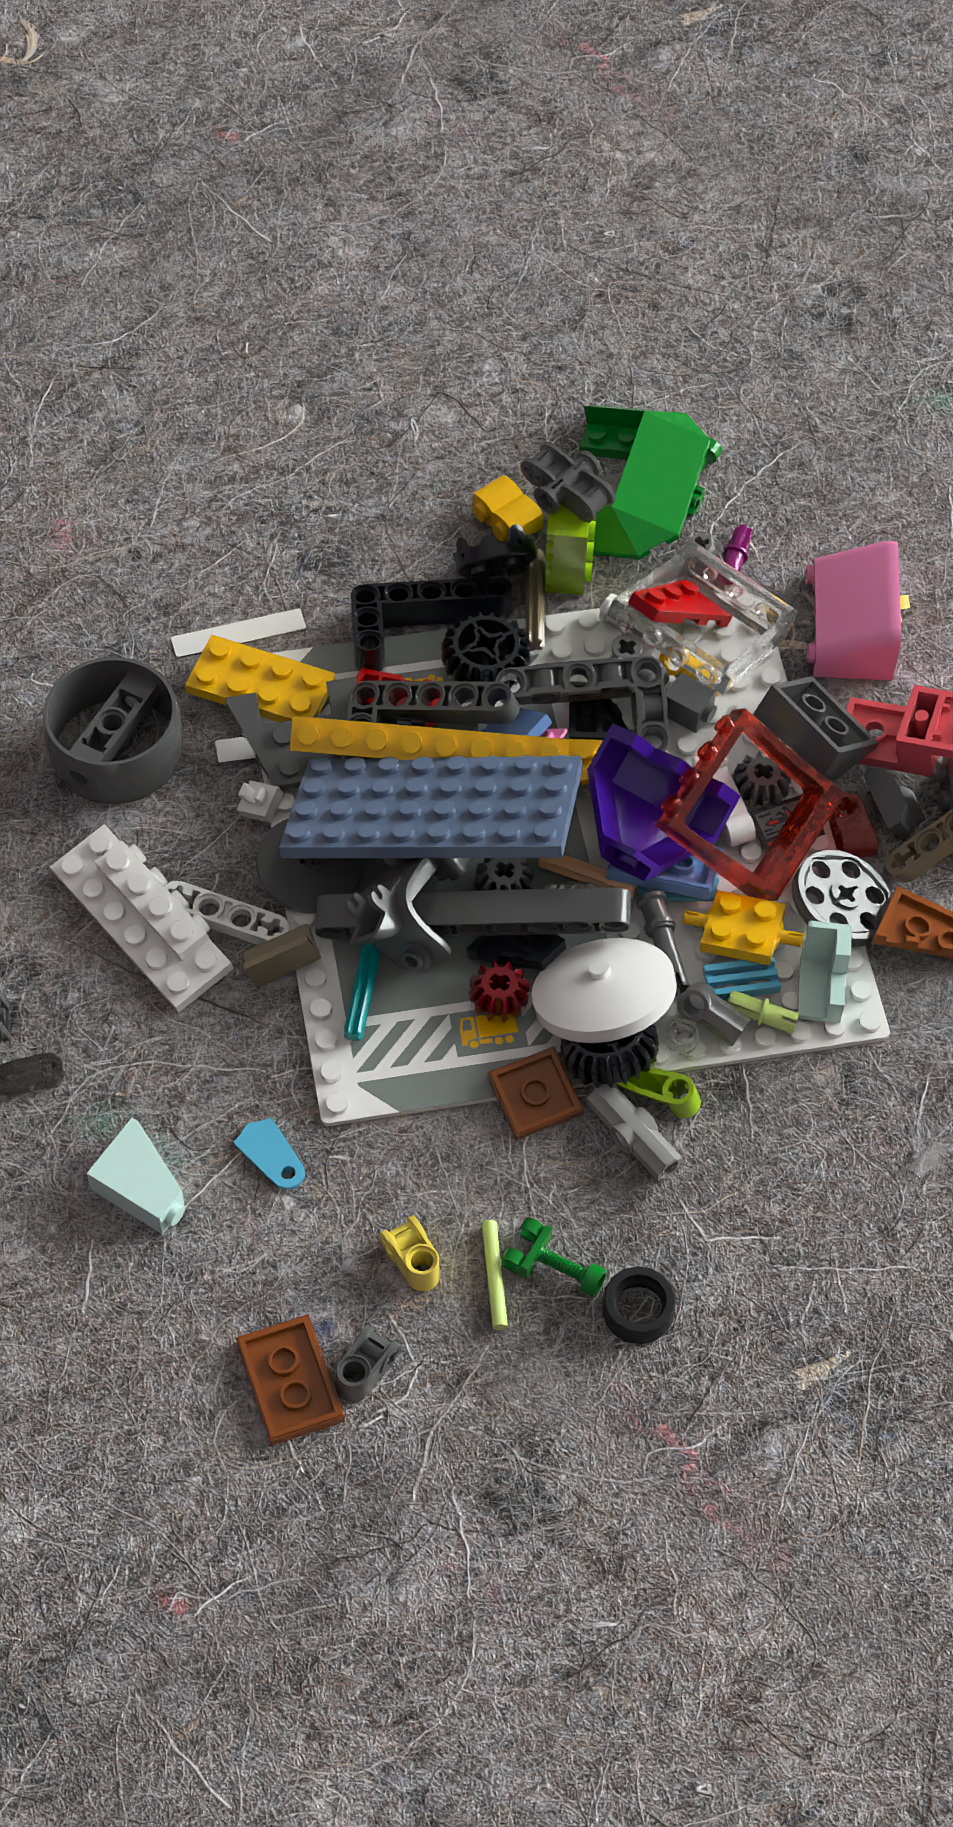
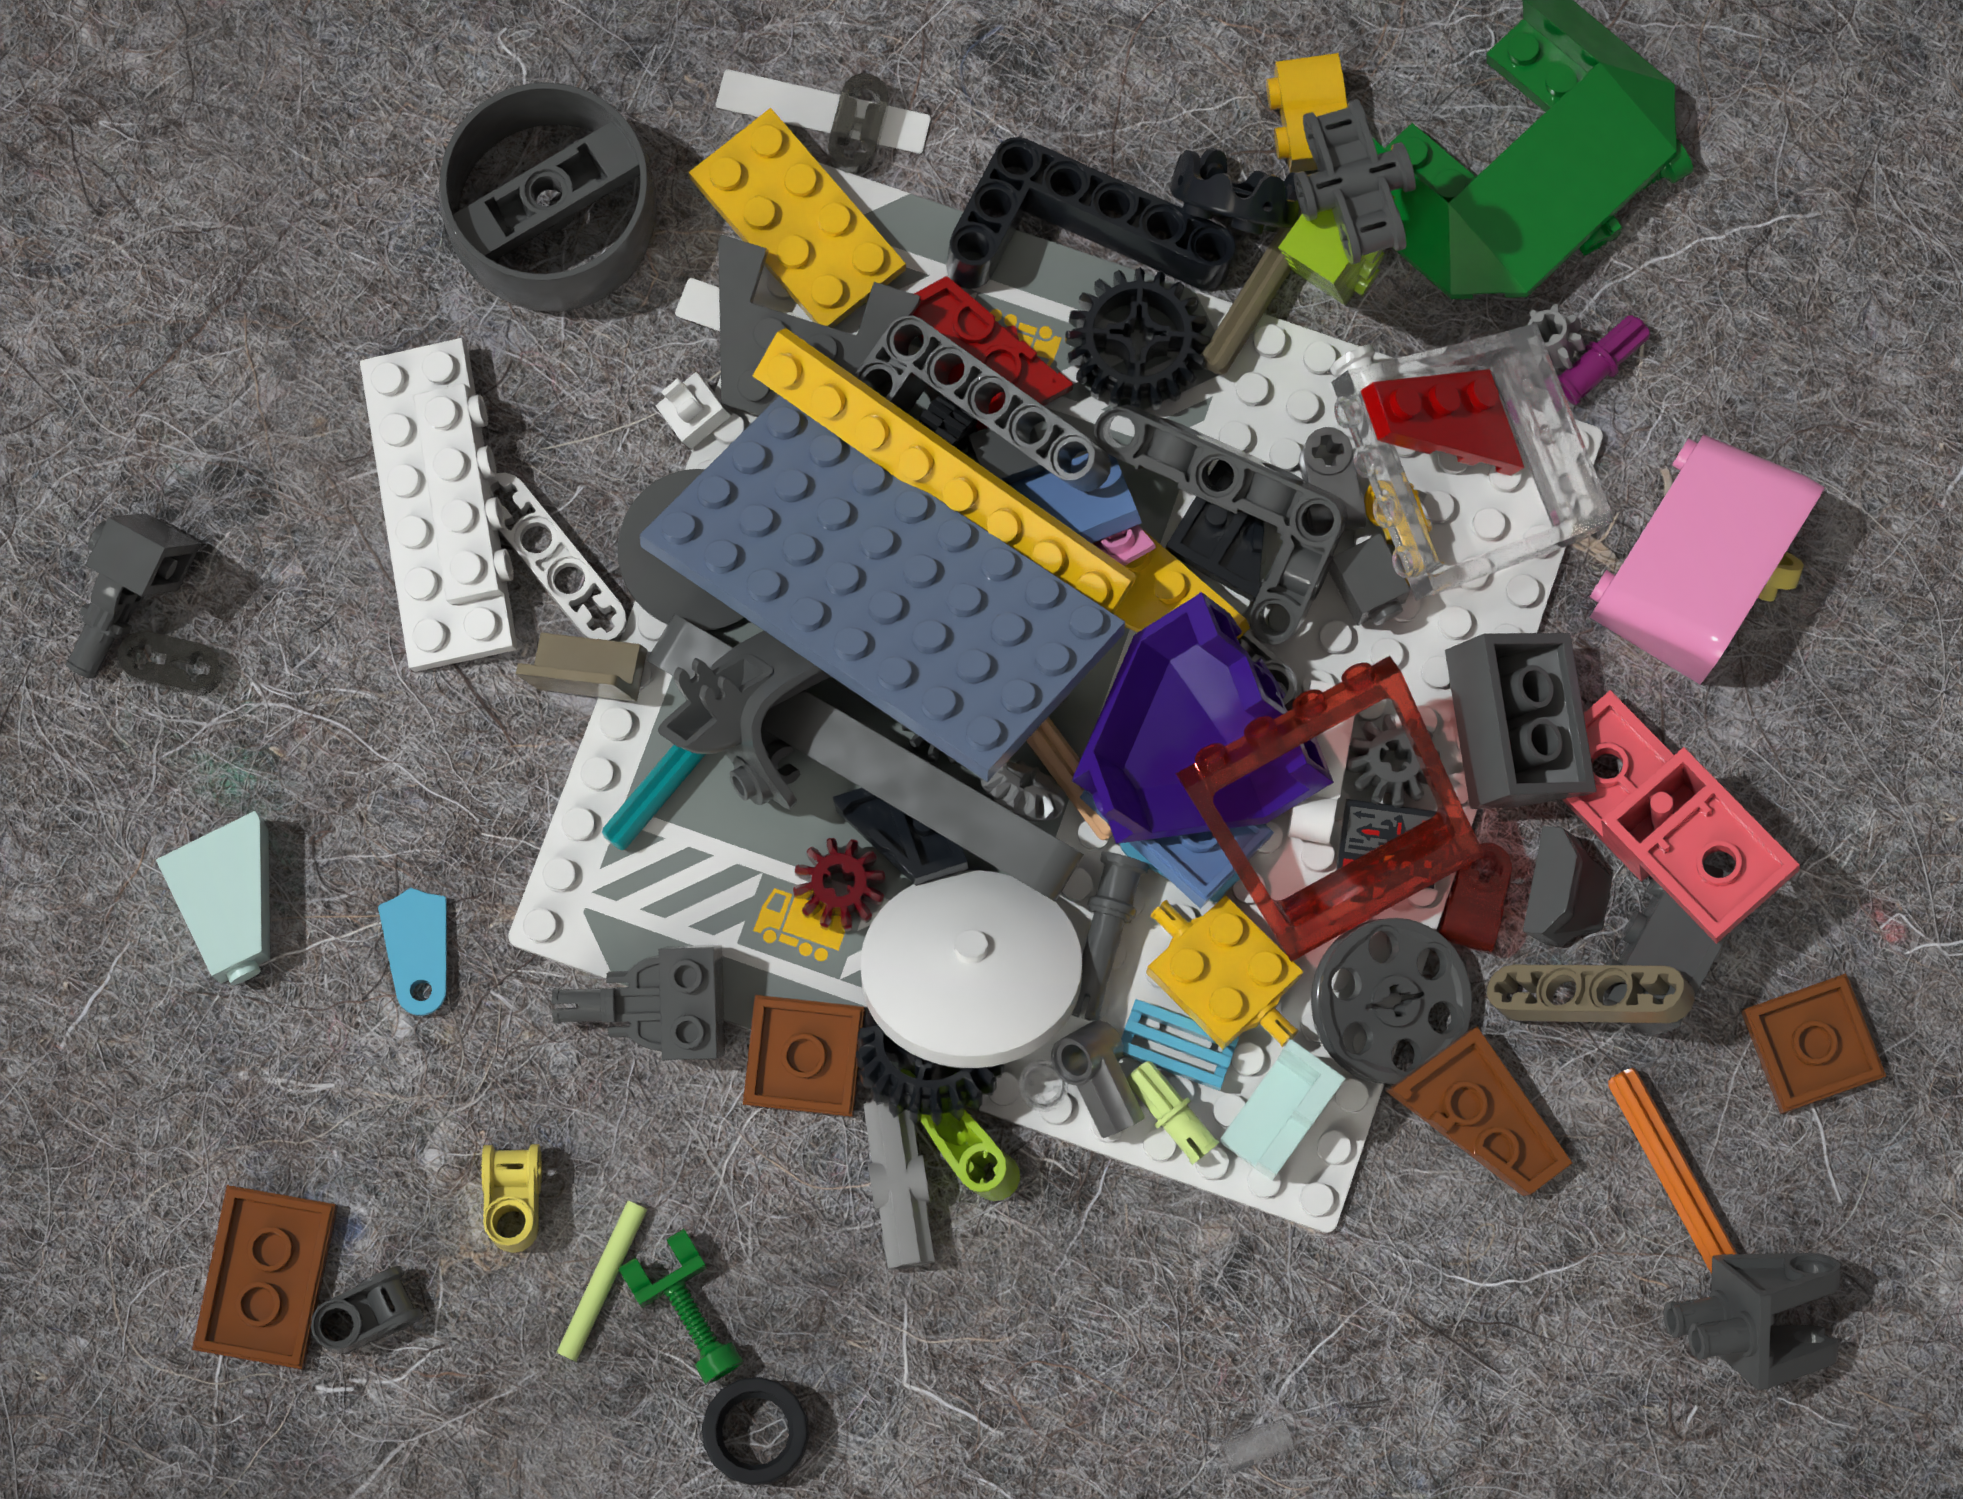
camera: 30 degrees right, 20 degrees up
none -> dark grey brick [552,945,725,1060]
none -> clear smoke beam [828,73,889,175]

